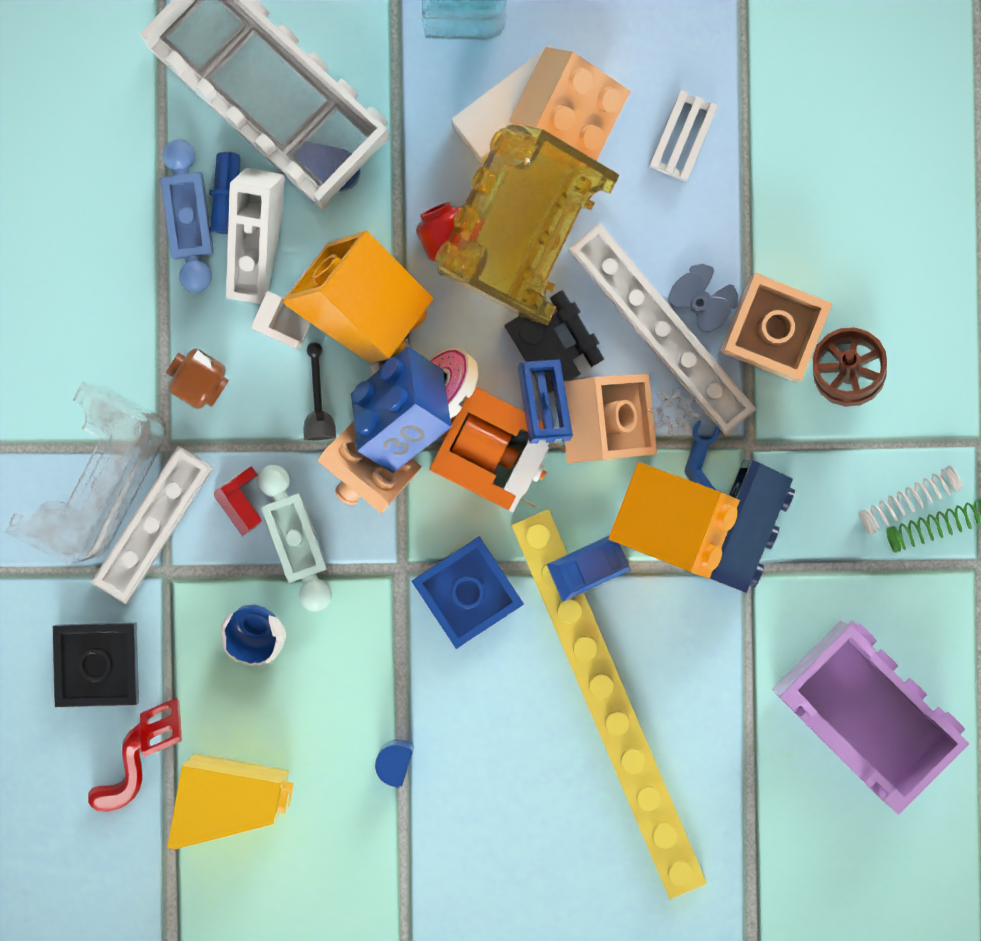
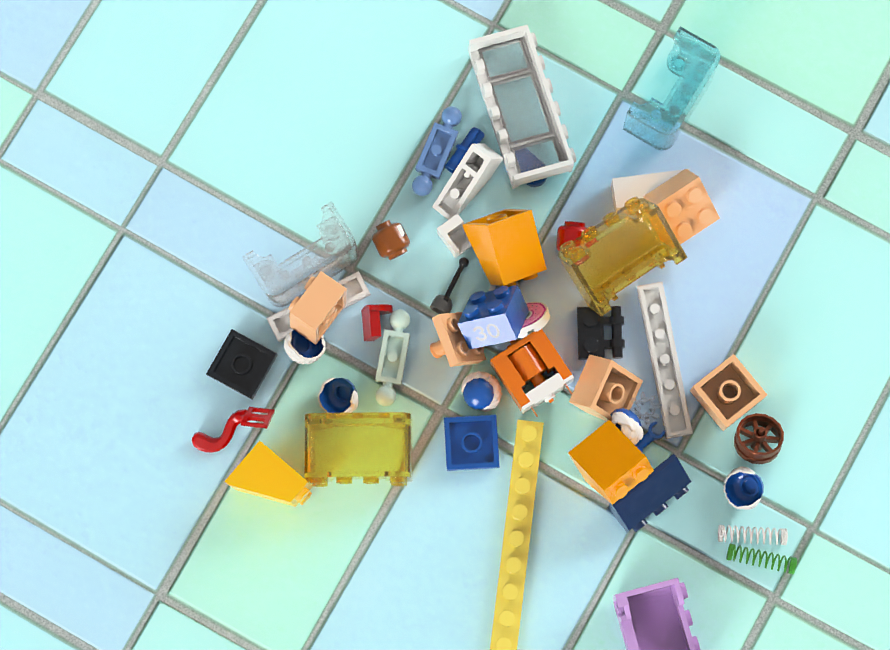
camera: 40 degrees right, 10 degrees down
blue brick [375,740,414,788] -> none
blue tile [518,359,573,444] -> none
blue tile [546,536,631,602] -> none
white tile [649,90,719,182] -> none
sand blue piece [669,264,738,333] -> none
none -> hair [284,330,326,365]
none -> light nougat brick [289,271,347,345]
none -> clear yellow windscreen [304,412,413,487]
none -> hair [461,371,502,412]
none -> white hair [610,408,643,445]
none -> blue hair [723,466,764,510]

